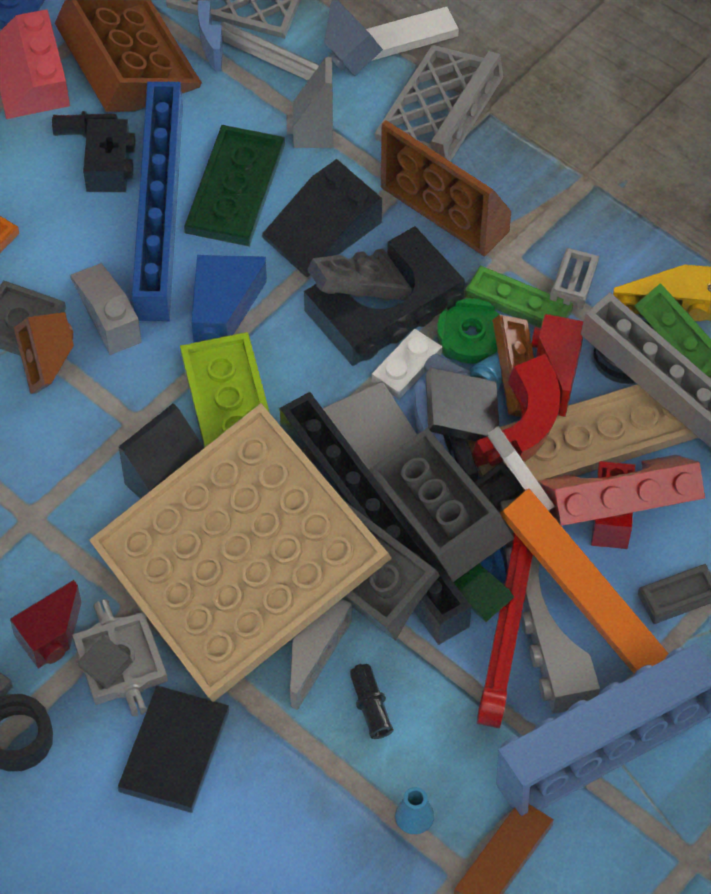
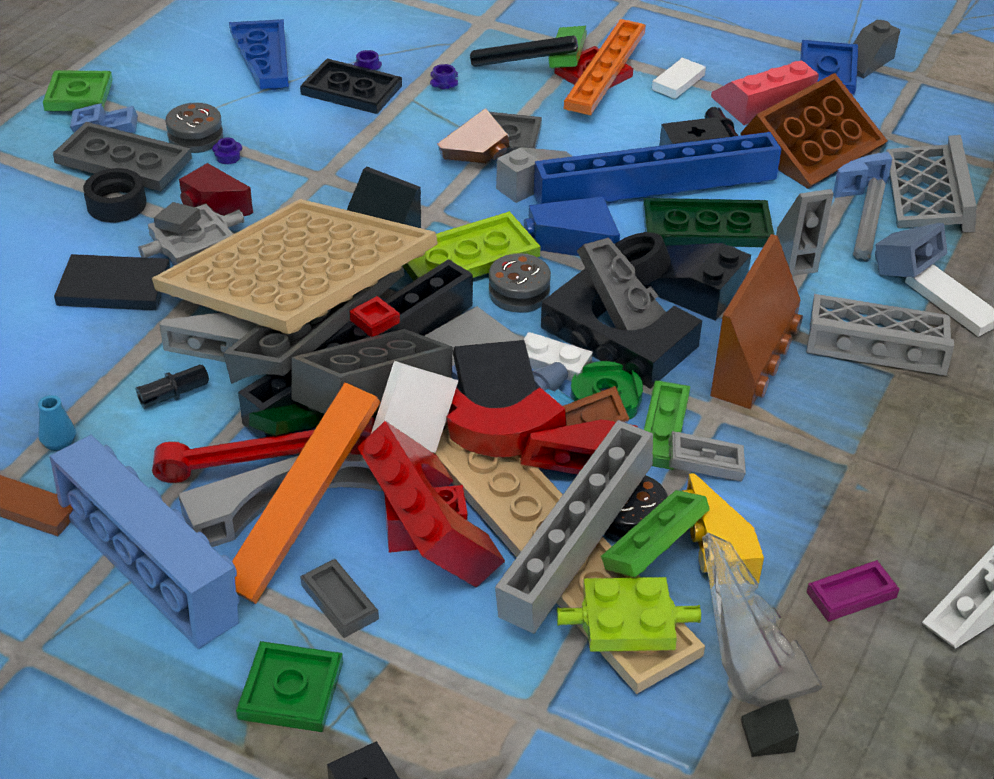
camera: 75 degrees right, 15 degrees down
none -> red tile [349,296,400,337]
none -> dark grey head [489,253,551,312]
none -> black tyre [615,232,671,286]

